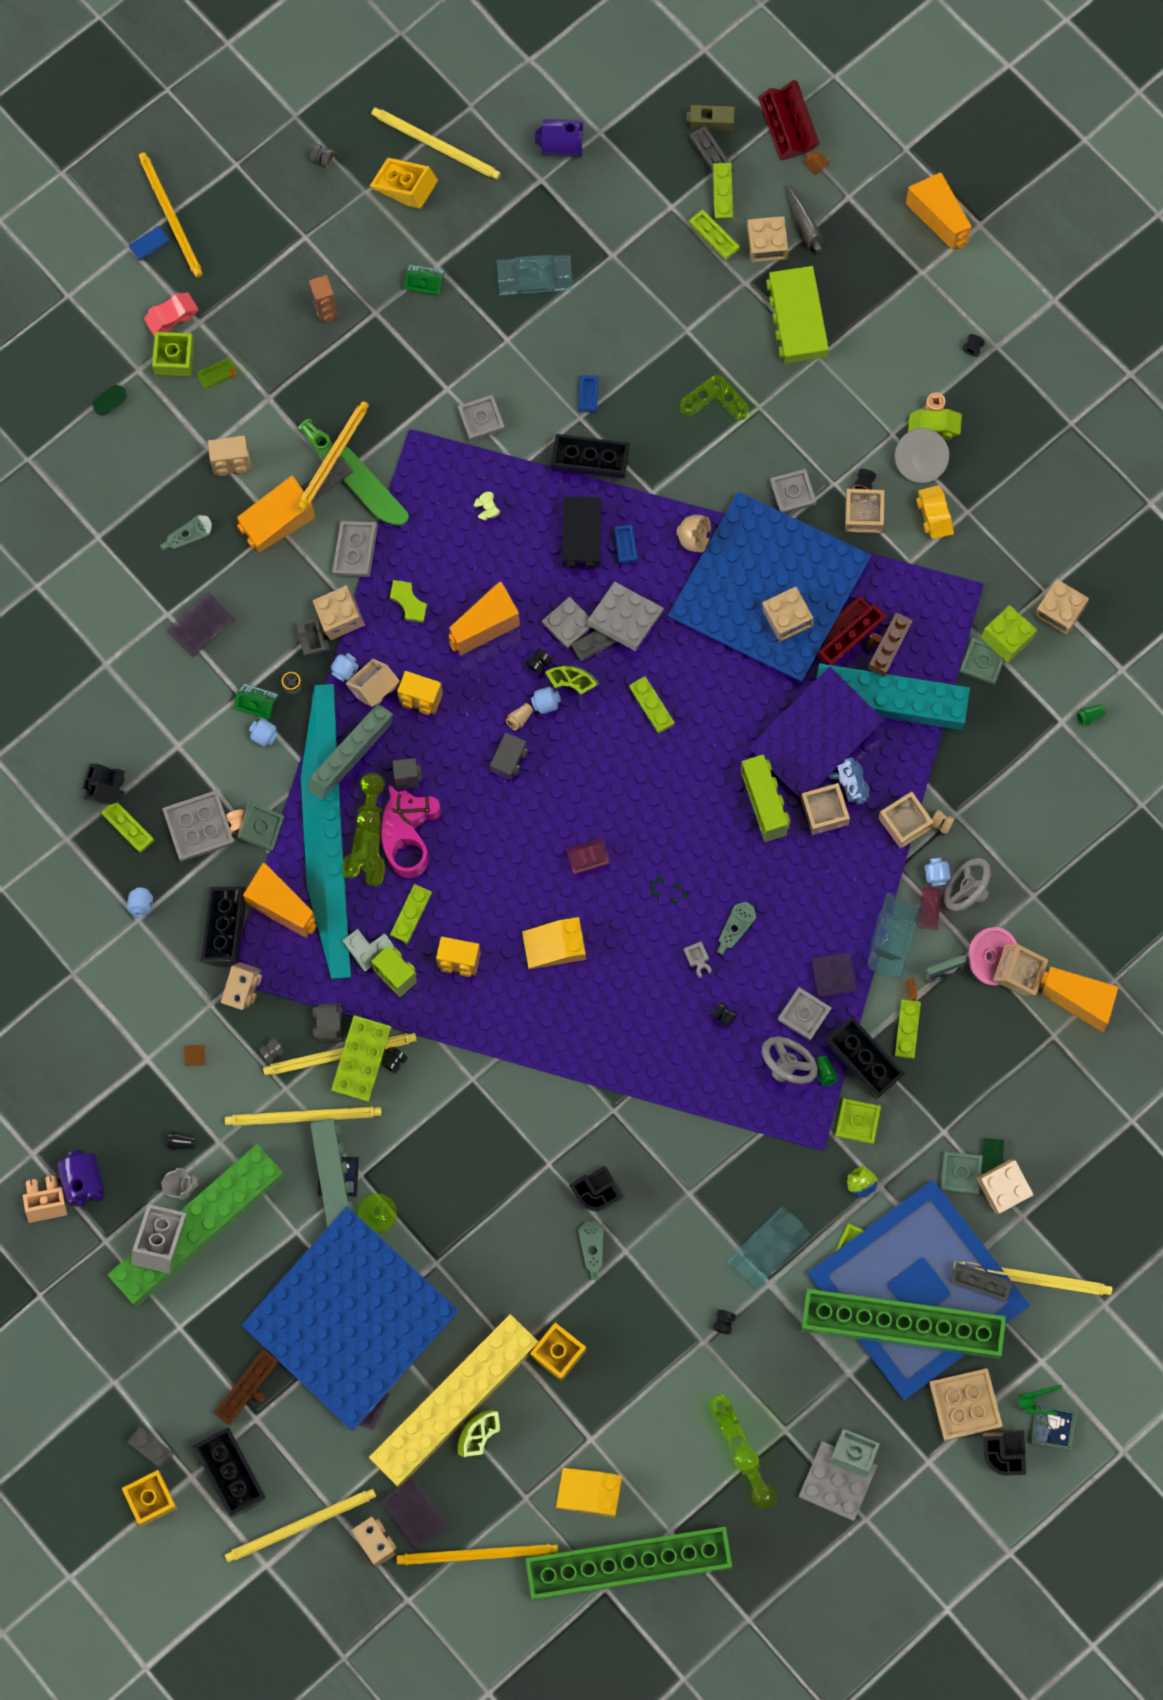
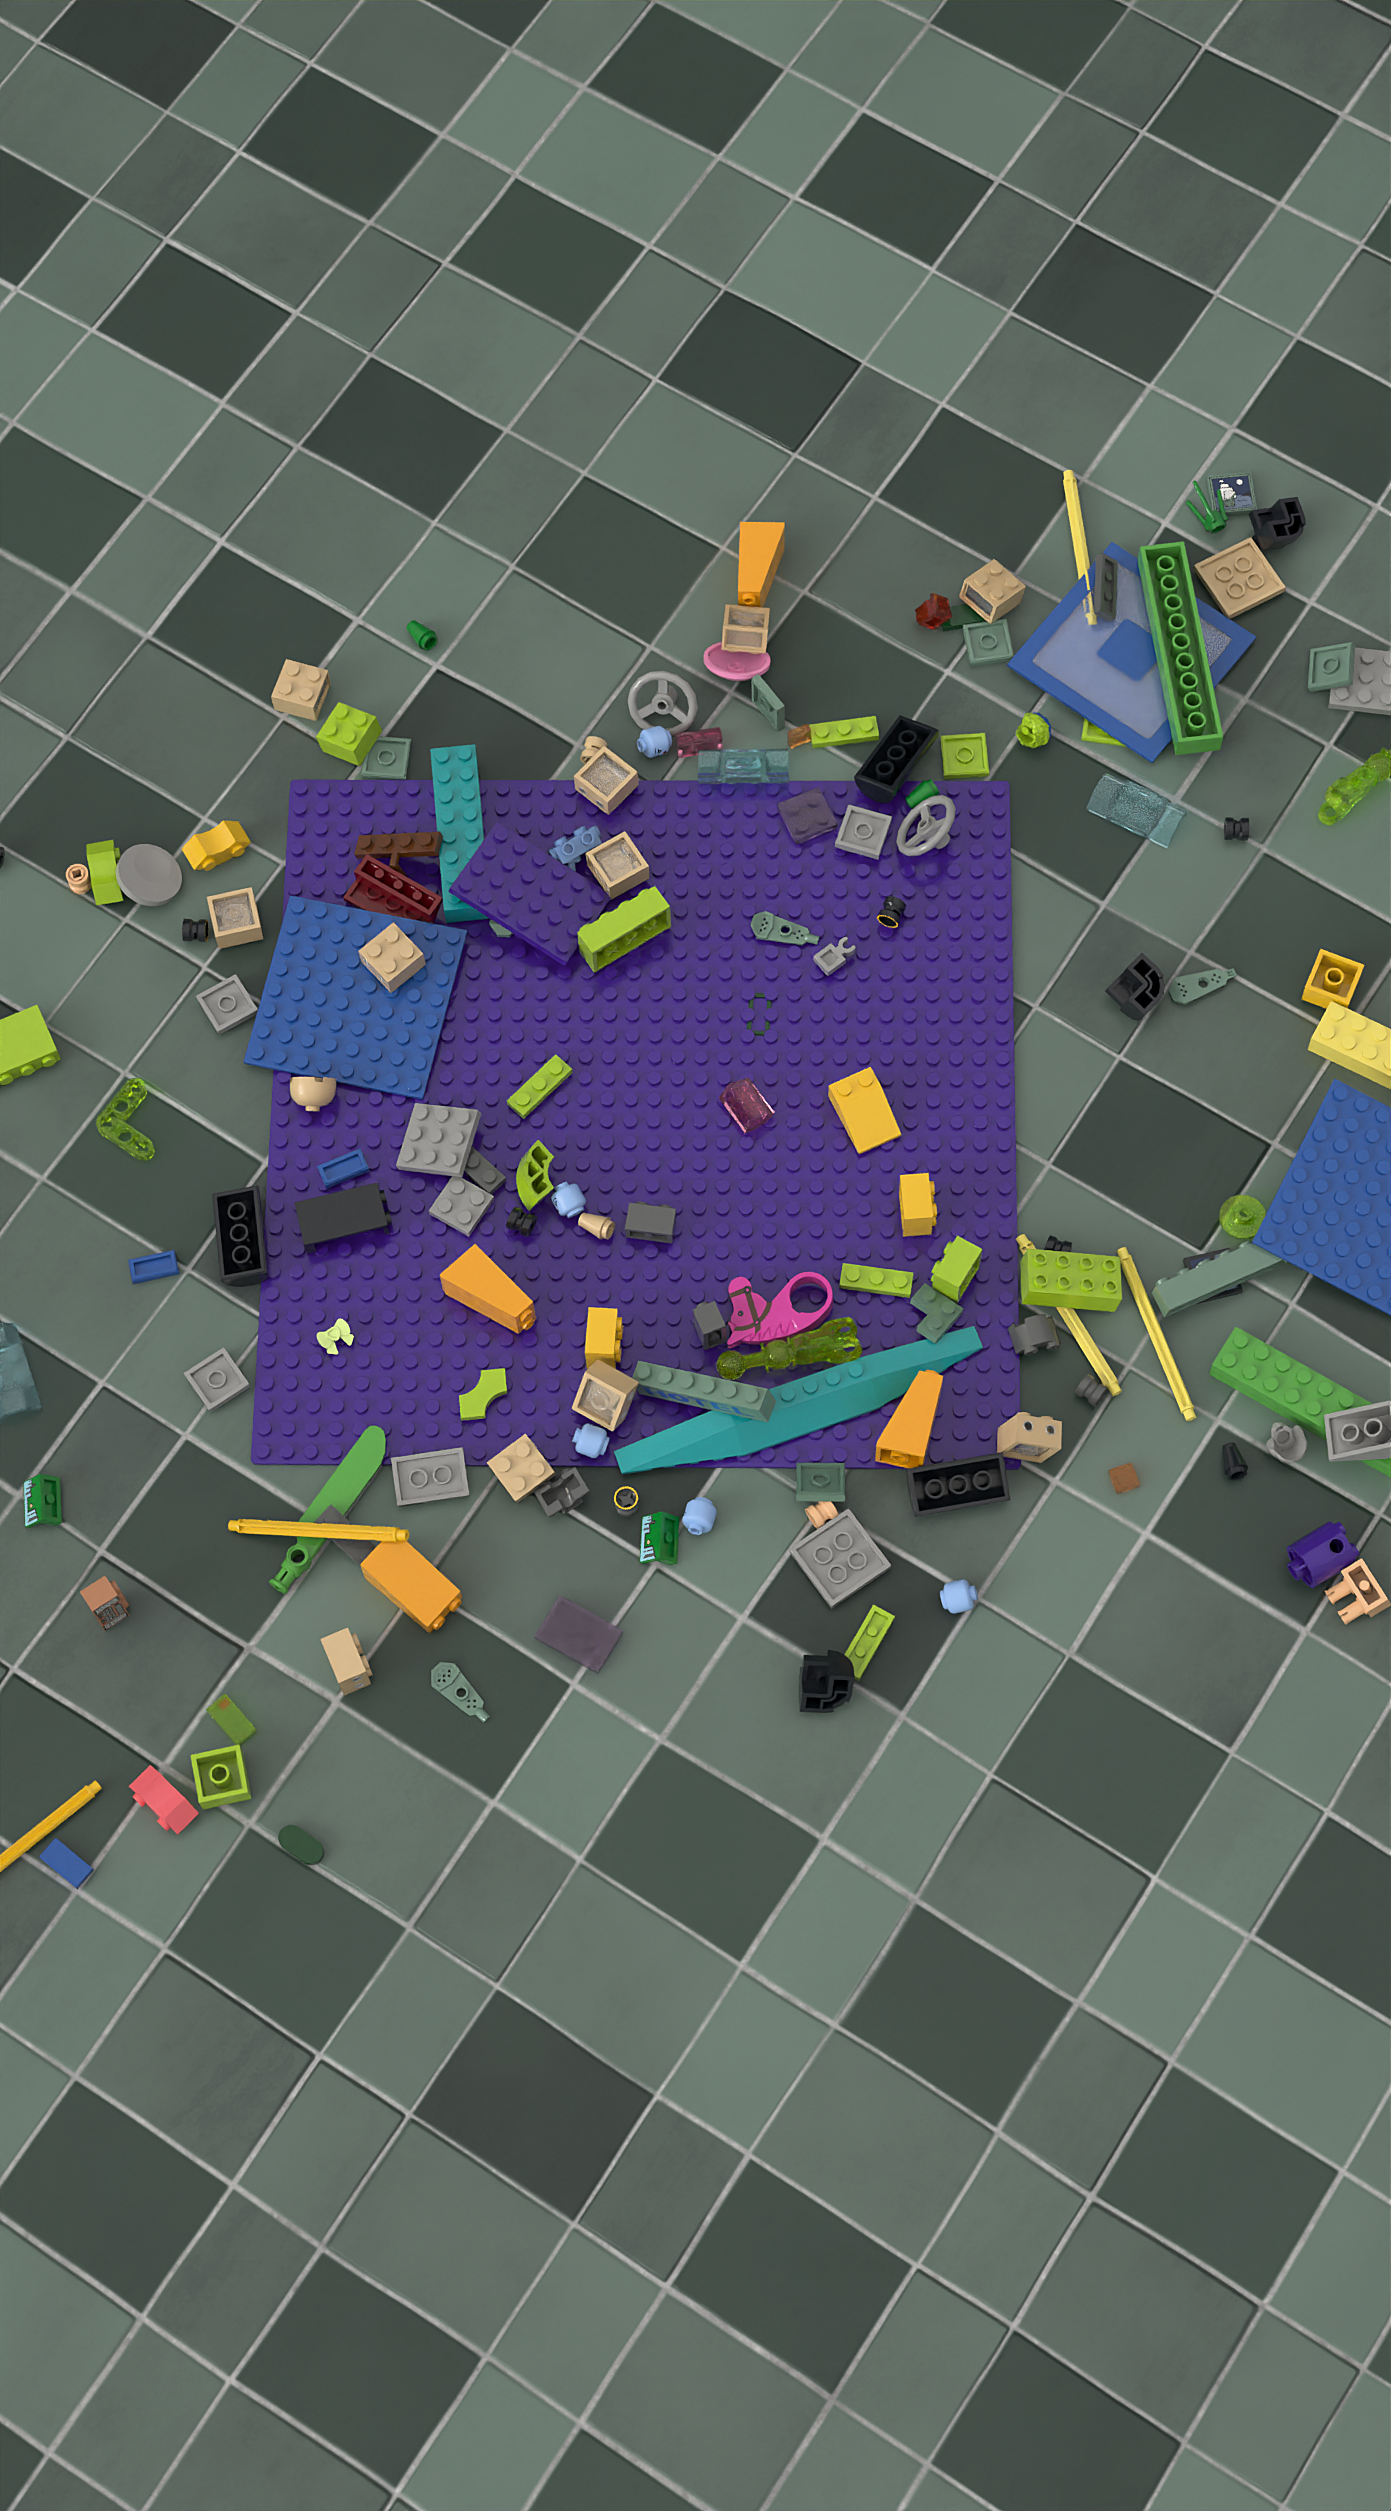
camera: 105 degrees left, 5 degrees down
none -> clear red brick [915,593,952,630]

